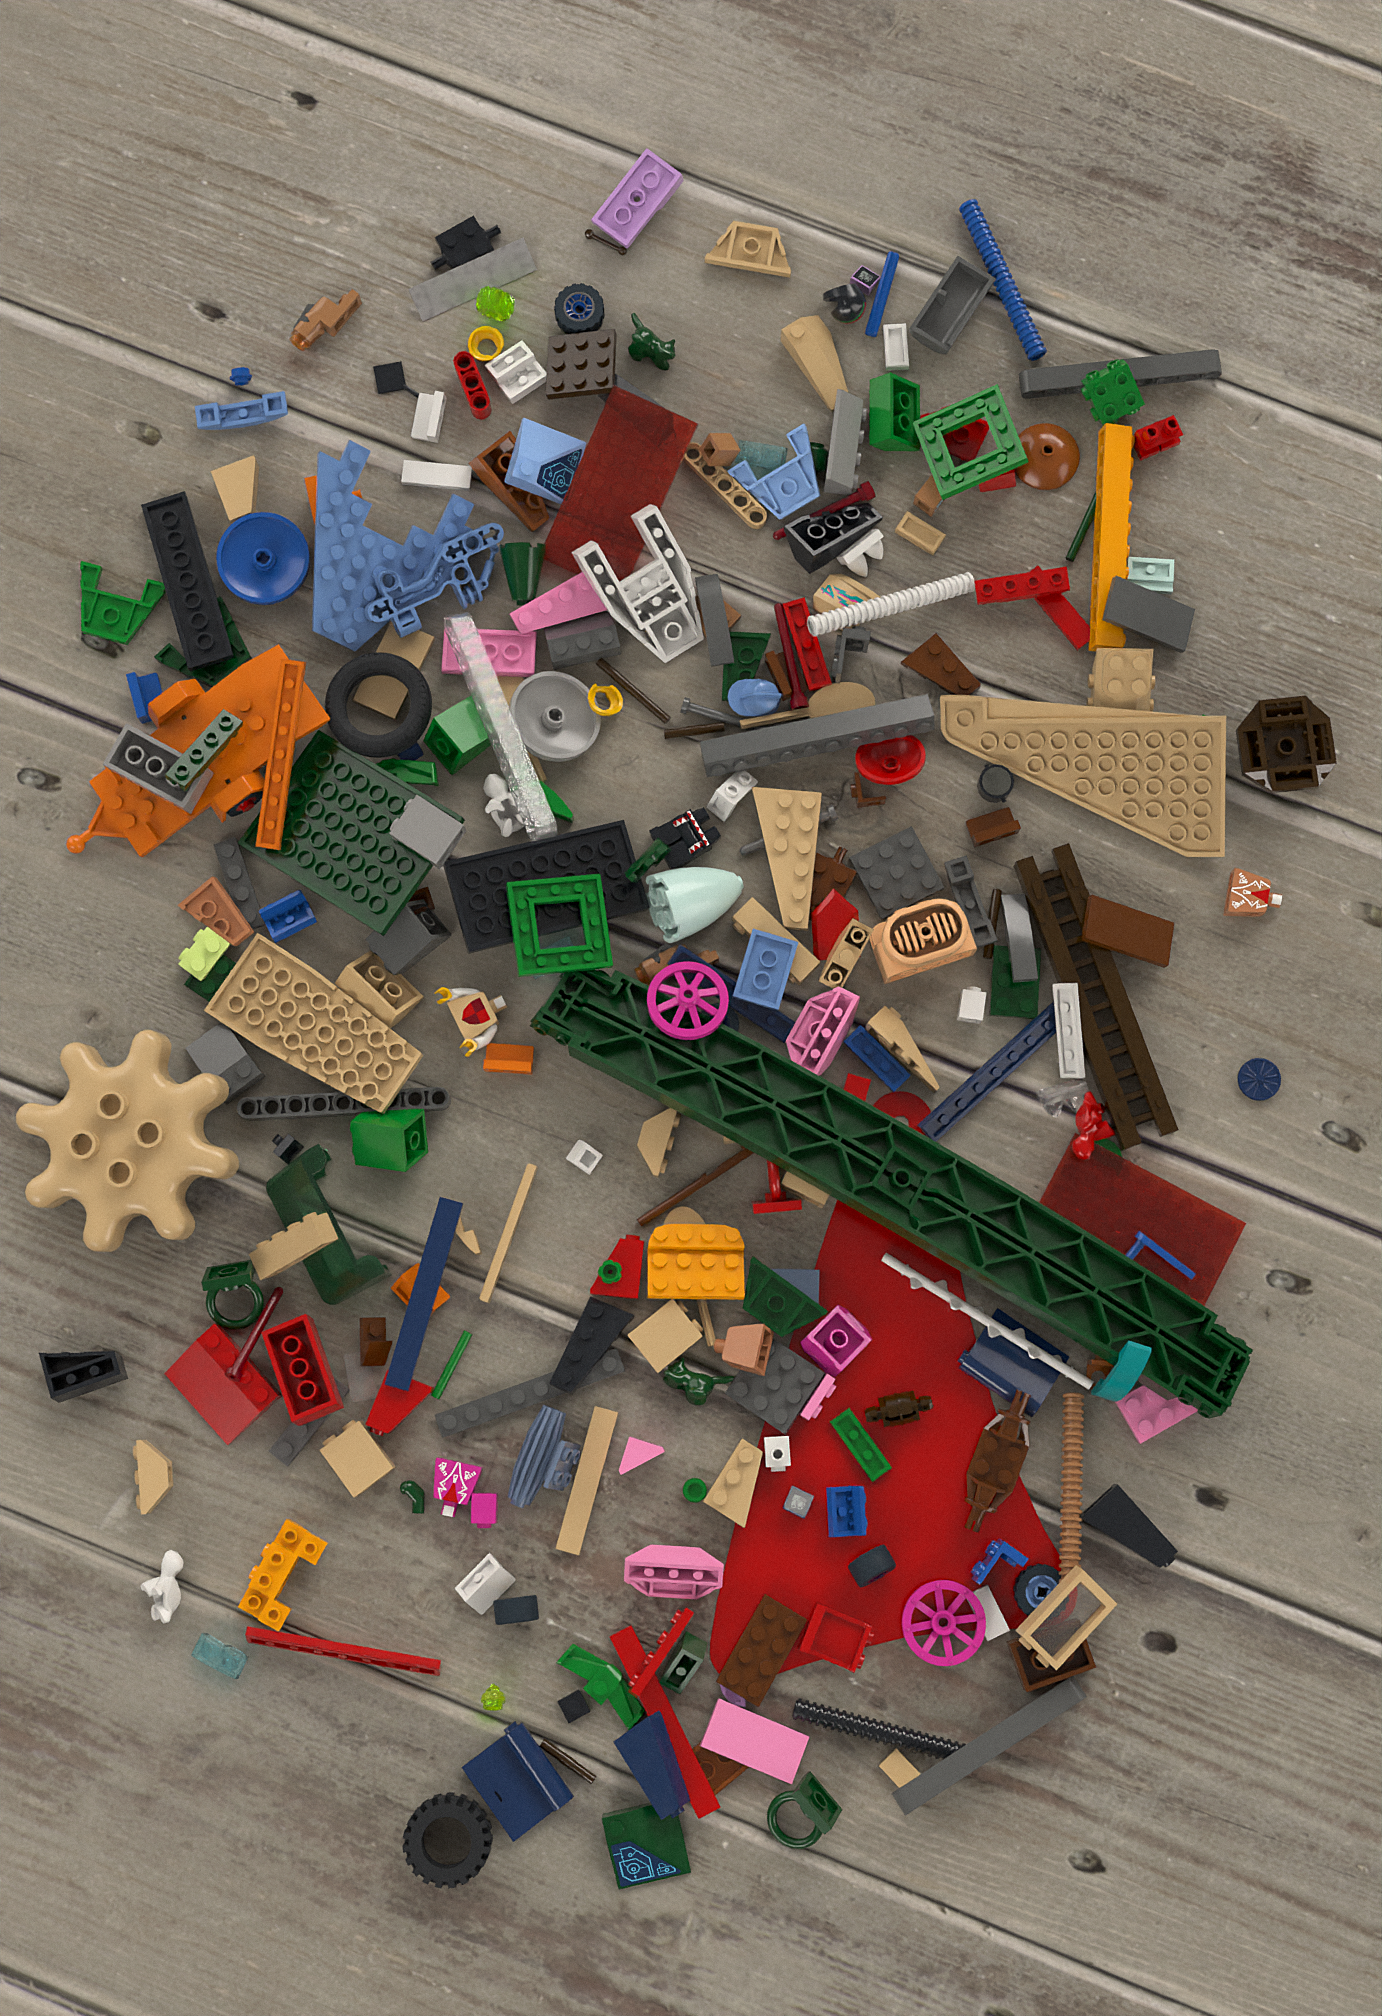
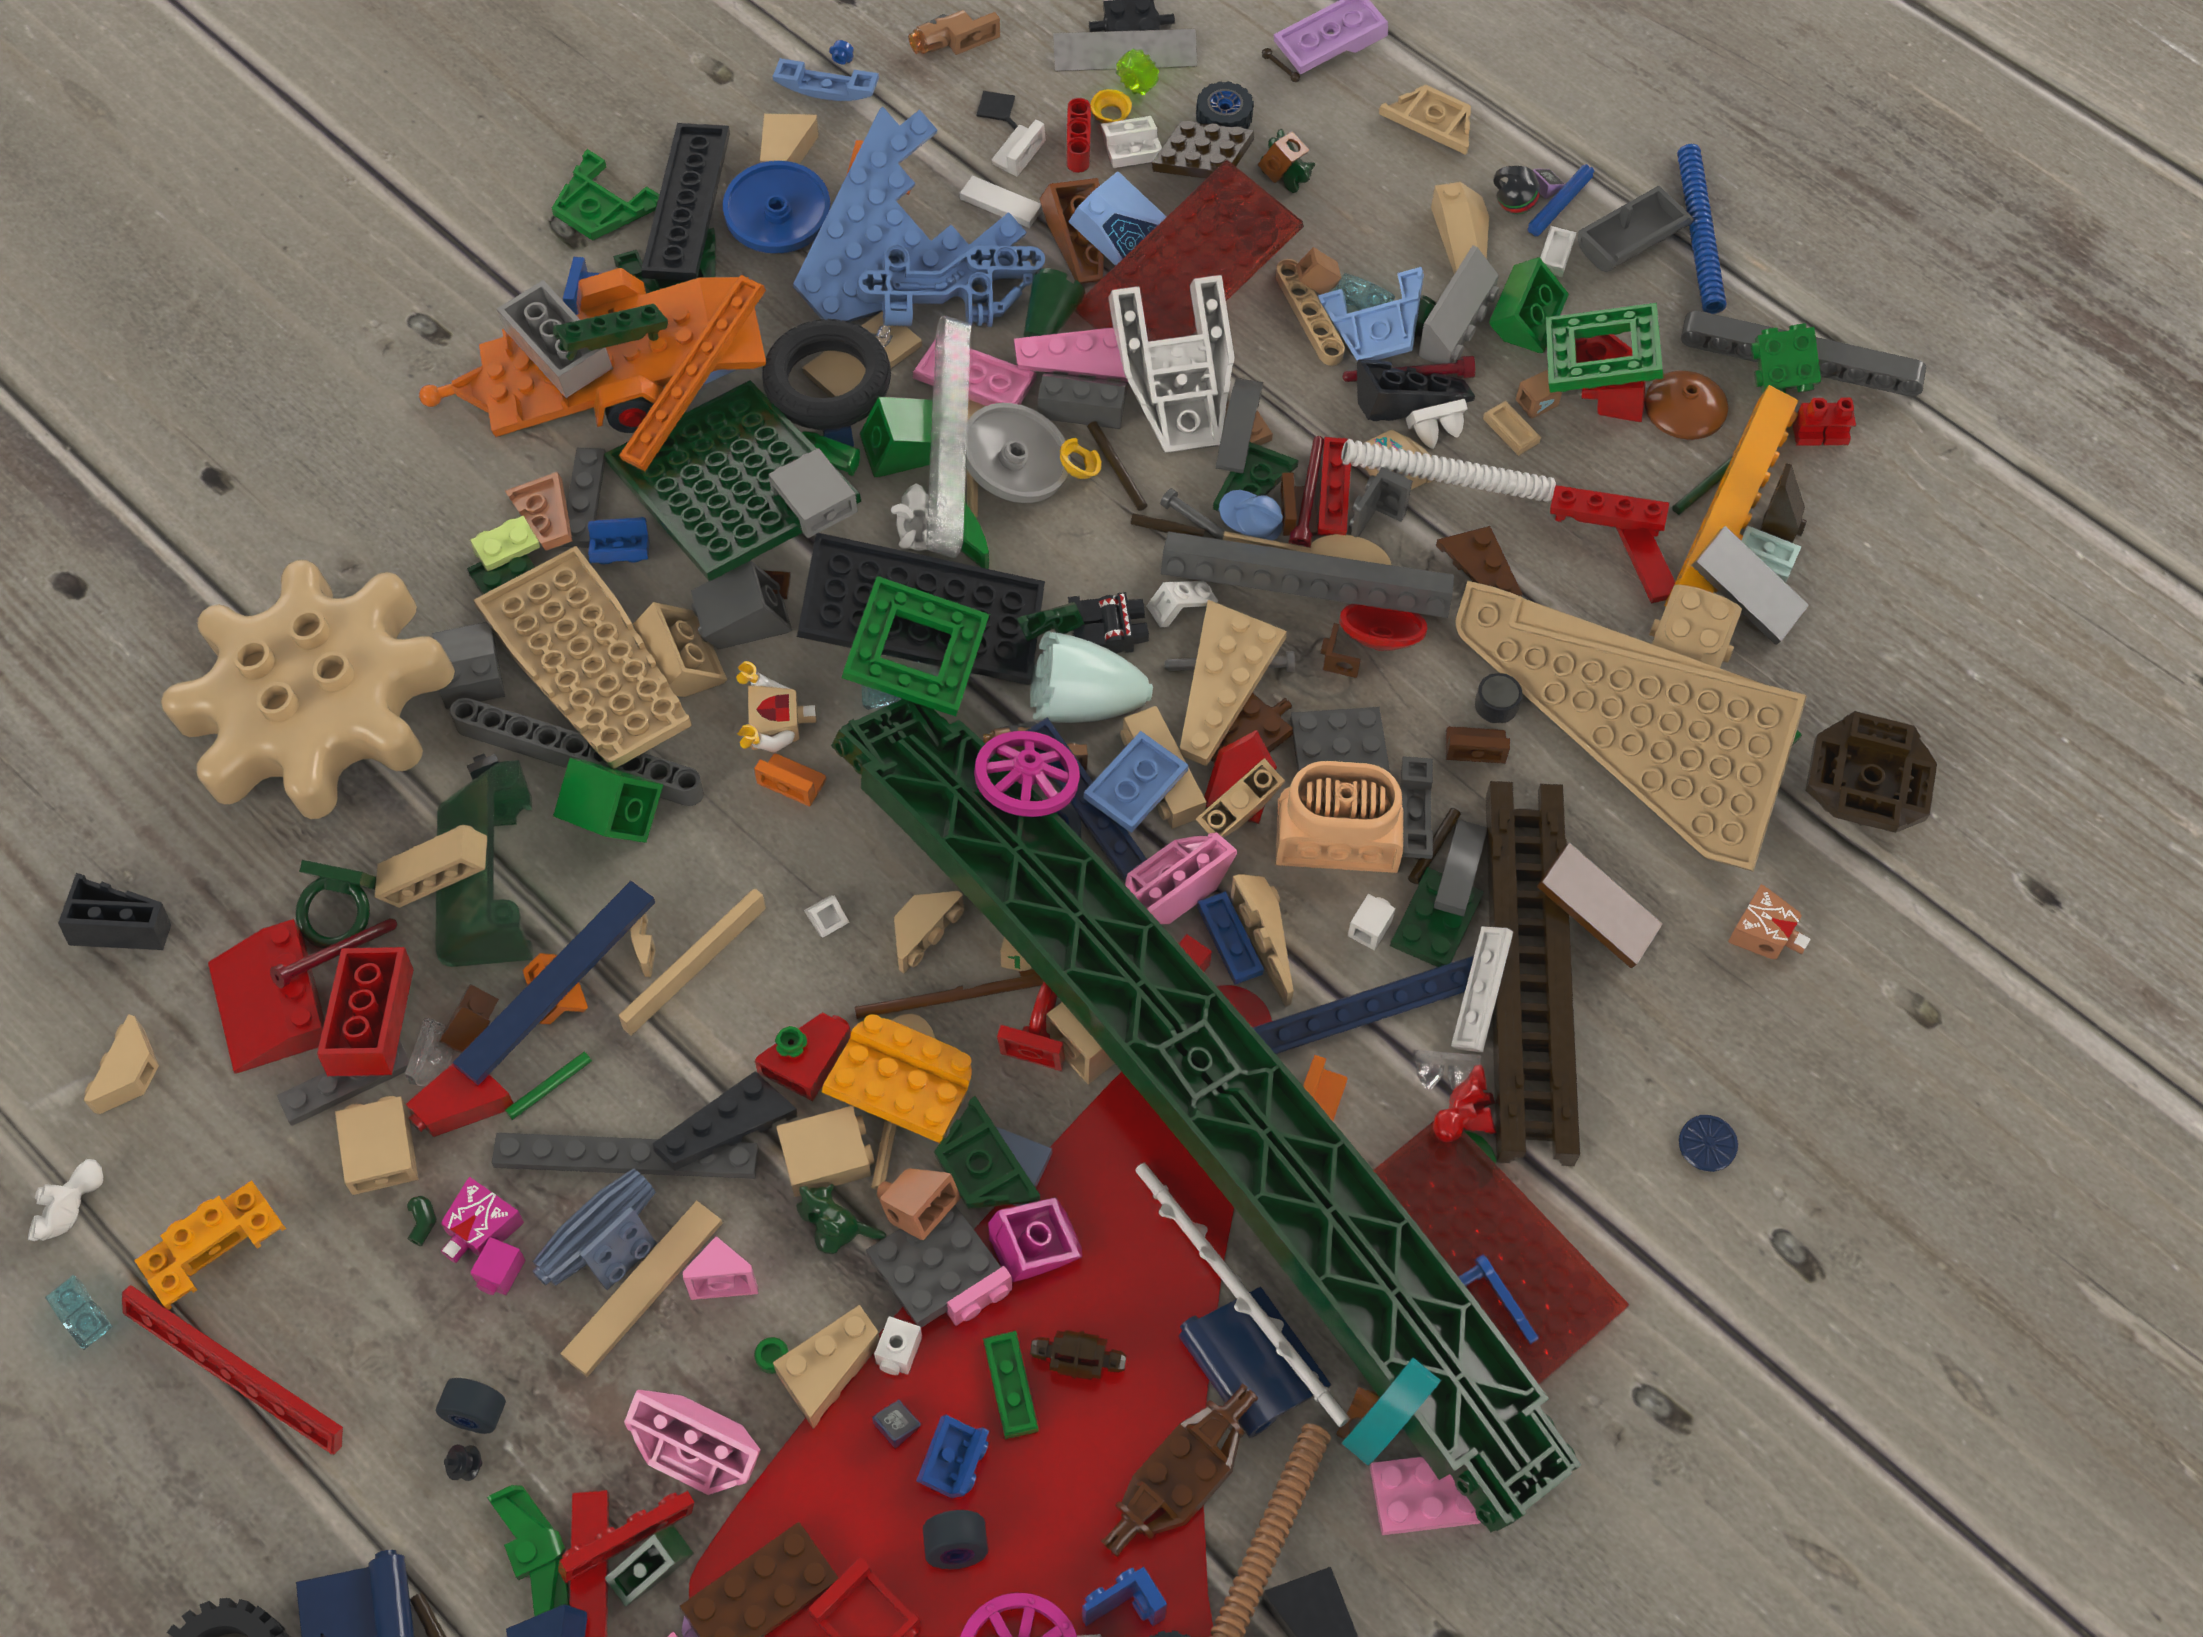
camera: 20 degrees right, 20 degrees down
white panel [455,1553,516,1615] -> none
clear neon green plate [481,1683,506,1711] -> none
black plate [557,1689,591,1724] -> none
none -> black wheel [444,1444,482,1481]
none -> clear hand [872,325,893,347]
none -> dark orange bracket [1258,131,1309,183]
none -> orange panel [1303,1054,1348,1121]
none -> dark brown slope [1760,463,1807,543]

